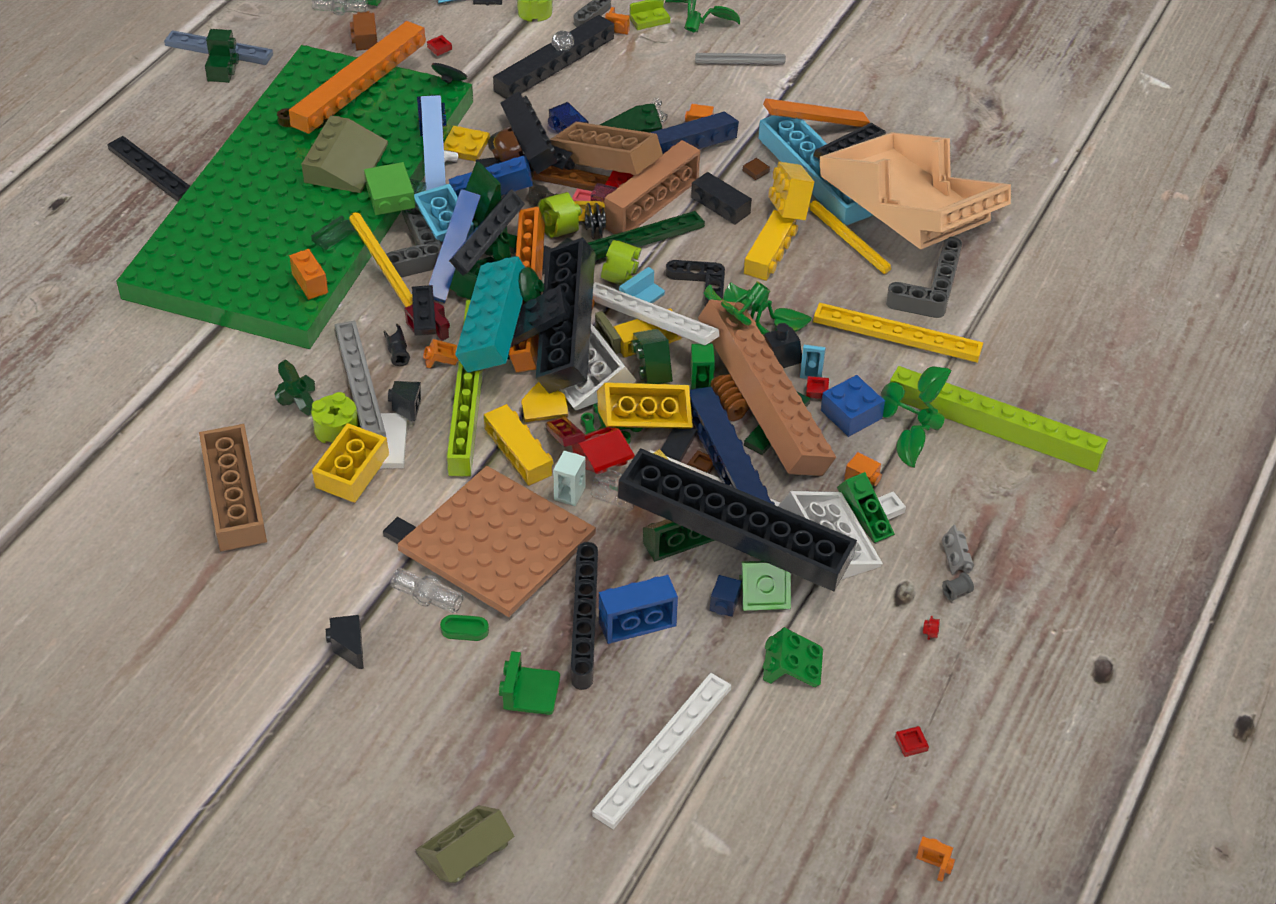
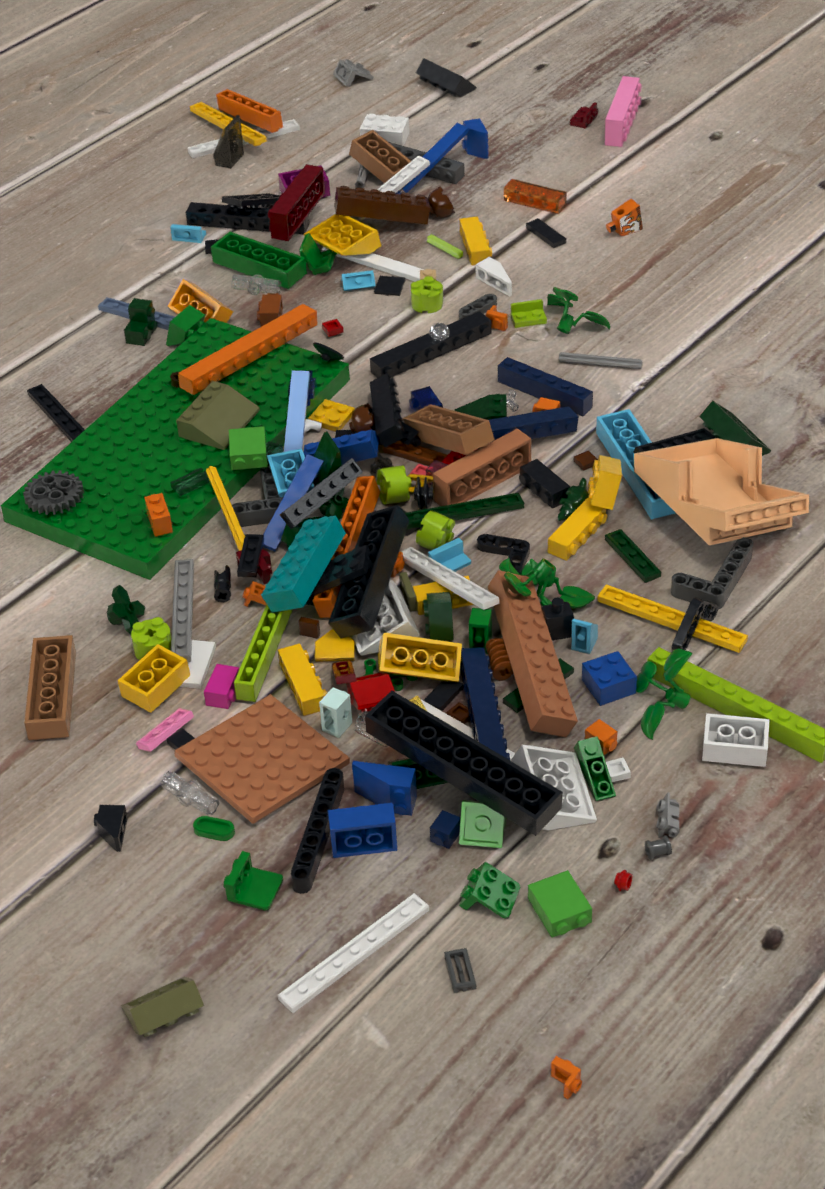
camera: 15 degrees right, 5 degrees down
black slope [388,381,421,421] -> none
dark green dish [519,267,544,303] -> none
orange tile [763,98,870,127] -> none
red plate [806,376,829,399] -> none
yellow axle [809,200,891,274] -> none
red tile [895,726,929,757] -> none
none -> dark grey gear [23,470,84,515]
none -> bright pink tile [136,708,194,752]
none -> green slope [166,305,205,346]
none -> light orange slope [167,279,233,323]
none -> dark pink brick [204,664,239,709]
none -> reddish brown tile [299,617,320,639]
none -> blue slope [352,761,417,816]
none -> dark grey tile [444,948,477,993]
none -> dark blue brick [498,357,593,416]
none -> bright green brick [528,870,592,938]
none -> dark green animal [557,478,589,521]
none -> dark green tile [605,529,661,583]
none -> black beam [672,597,718,650]
none -> dark green slope [699,400,772,456]
none -> white brick [702,713,769,767]

